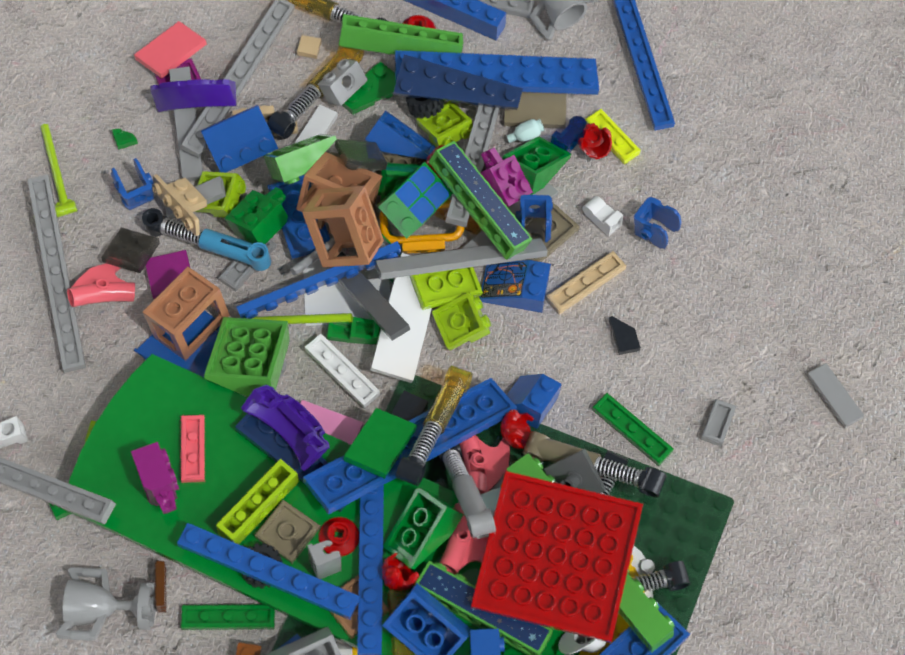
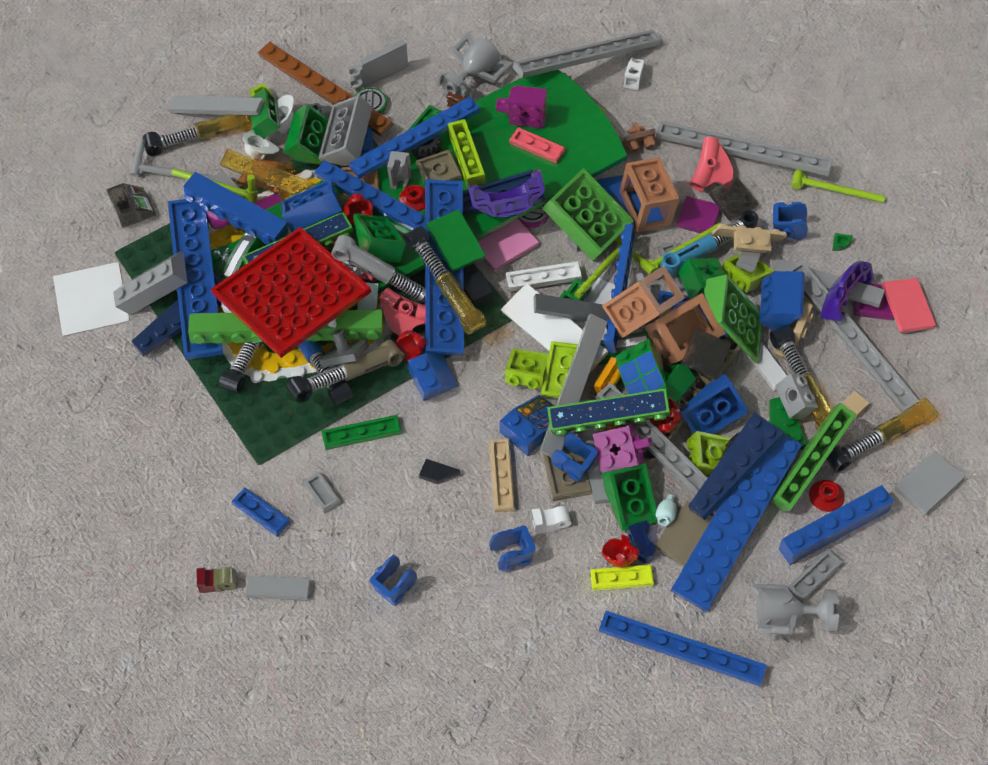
camera: 125 degrees right, 5 degrees down
none -> leg [197,567,236,593]
none -> blue tile [232,487,290,537]
none -> blue piece [370,554,417,606]
none -> nougat hips [622,122,656,153]
none -> lime bar [632,223,721,275]

